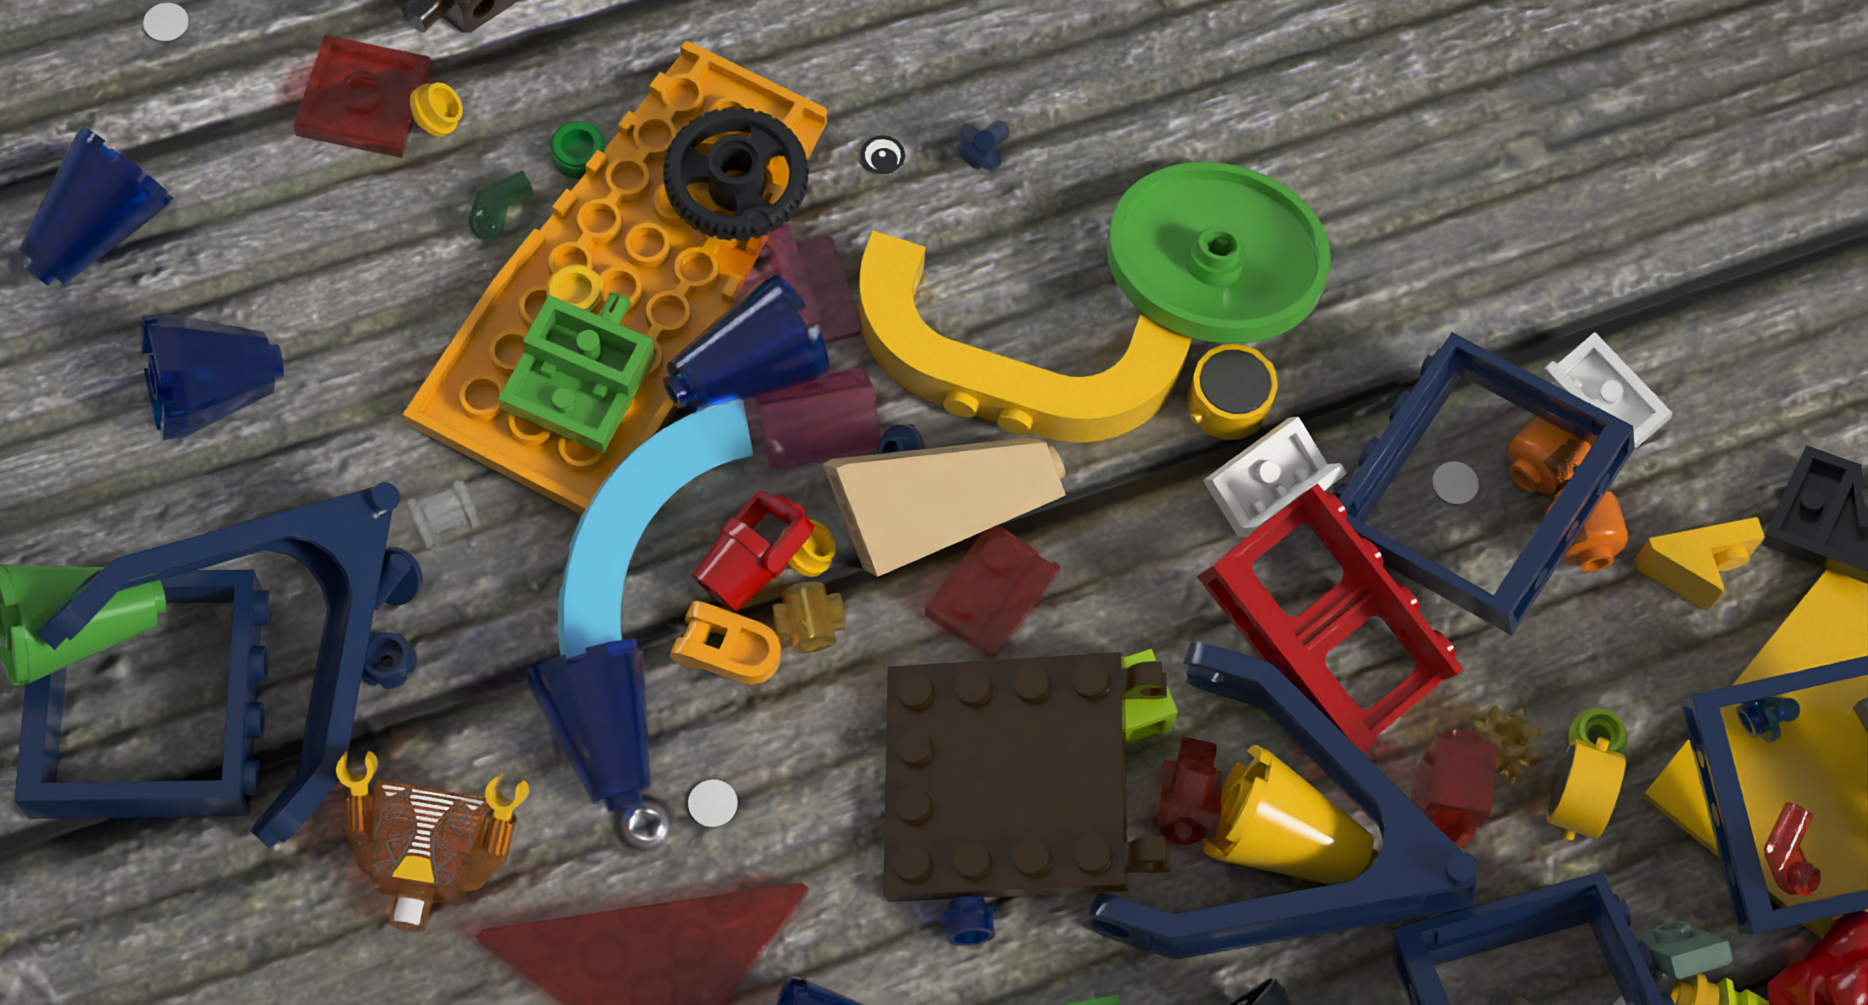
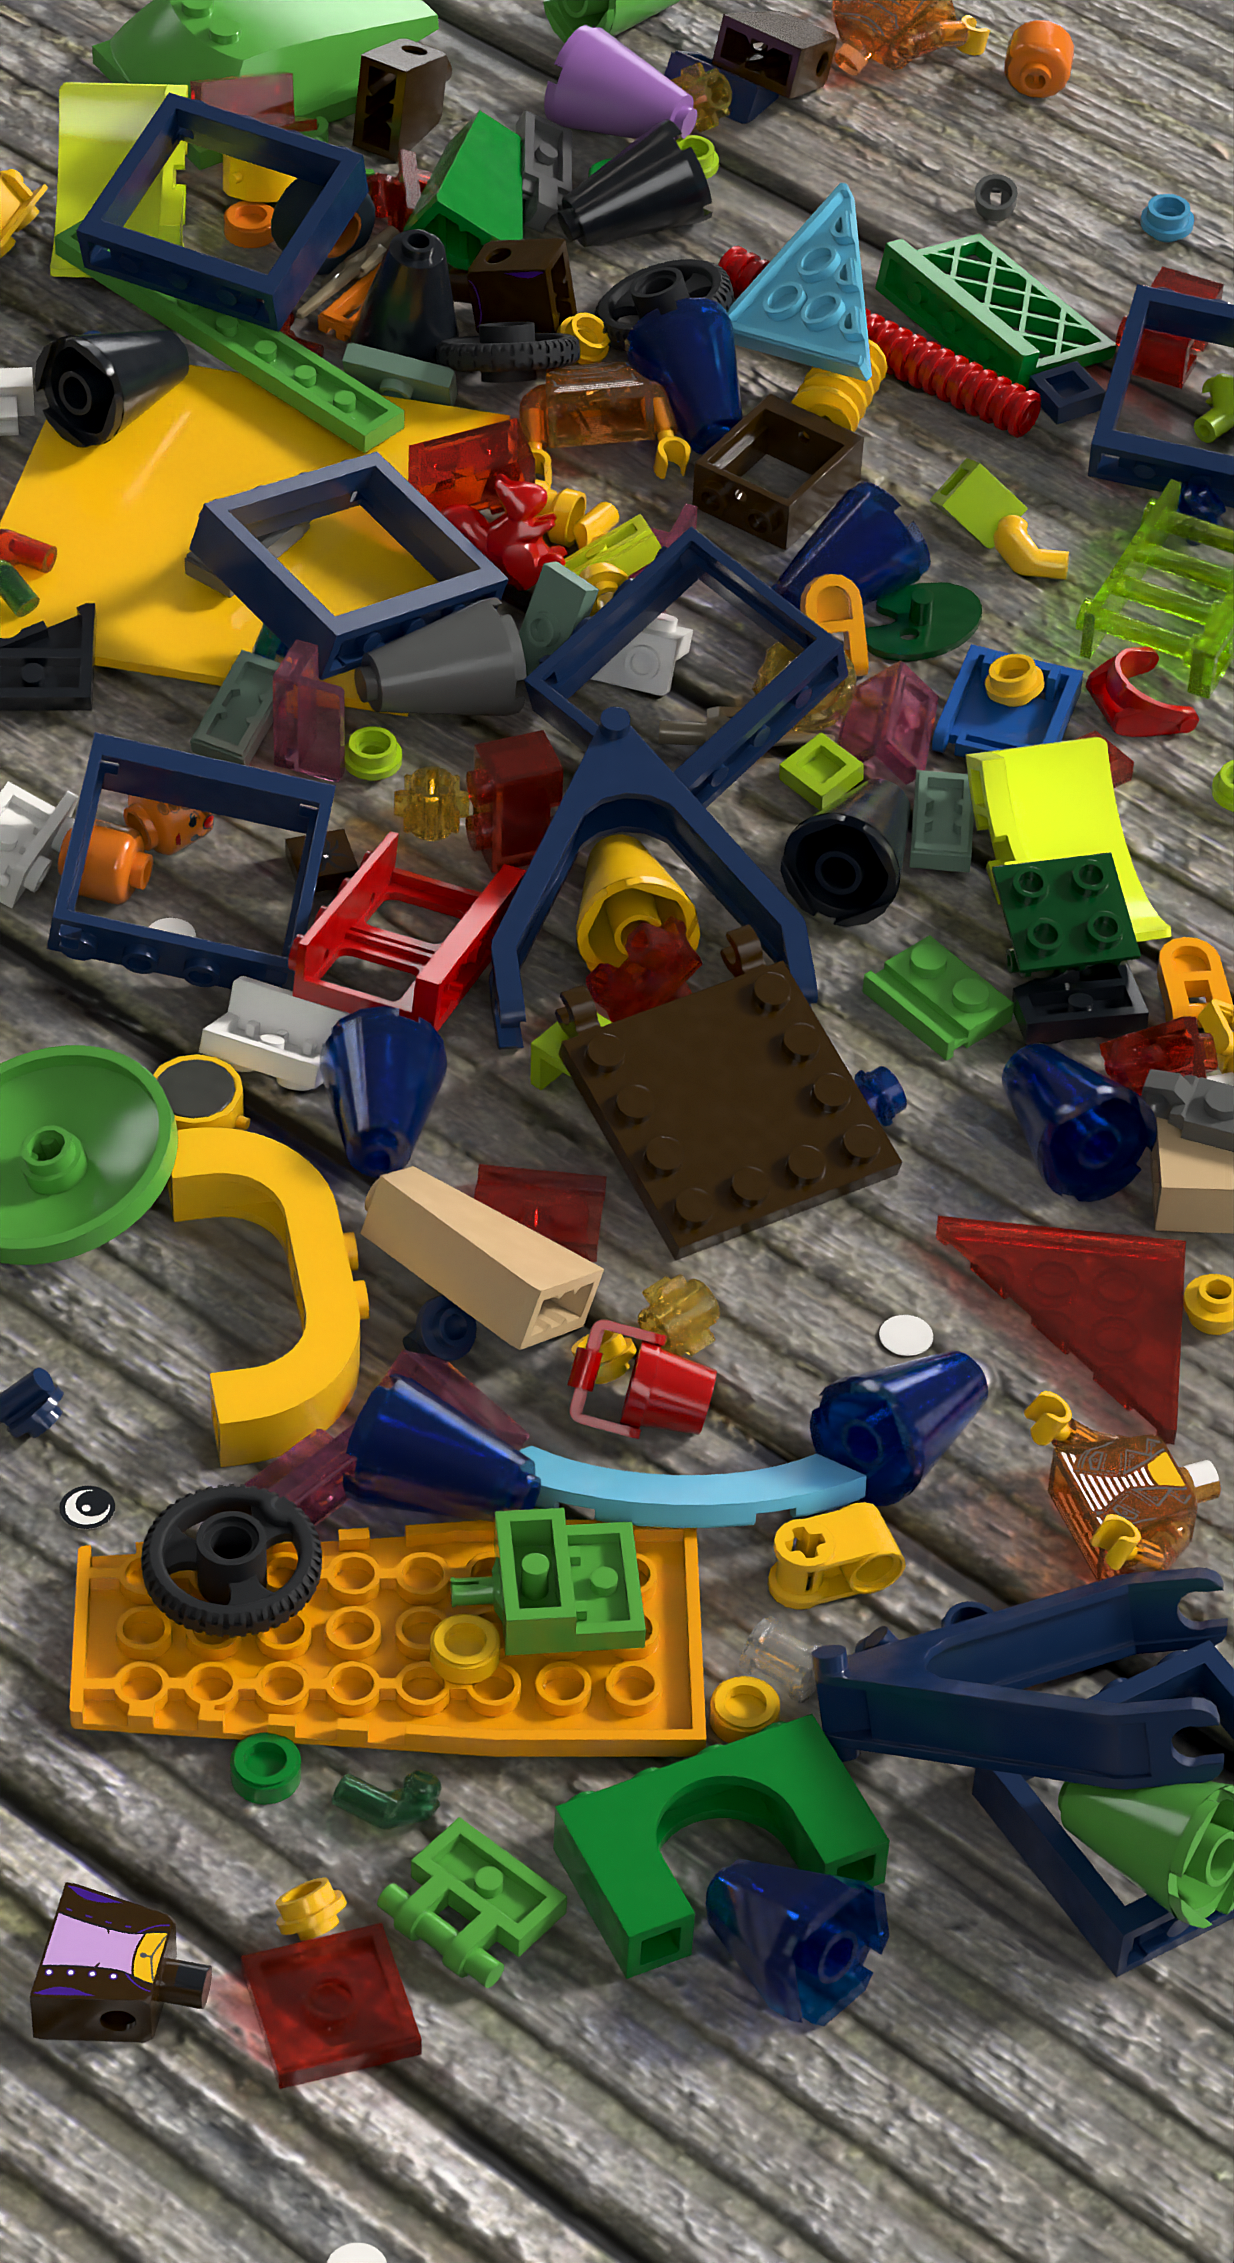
camera: 115 degrees left, 20 degrees down
clear blue cone [19,126,174,286] -> none
light orange plate [669,601,781,685] -> none
yellow piece [1546,737,1626,840] -> none
yellow slope [1634,517,1765,610] -> none
clear red arm [1764,802,1821,896] -> none
none -> sand green plate [190,650,297,766]
none -> clear pink panel [273,639,345,783]
none -> dark brown tile [285,829,359,892]
none -> clear blue cone [319,1006,447,1177]
none -> dark grey cone [354,598,526,716]
none -> bright green plate [377,1817,567,1988]
none -> green arch [553,1714,890,1979]
none -> yellow tile [709,1676,780,1743]
none -> yellow piece [767,1502,906,1610]

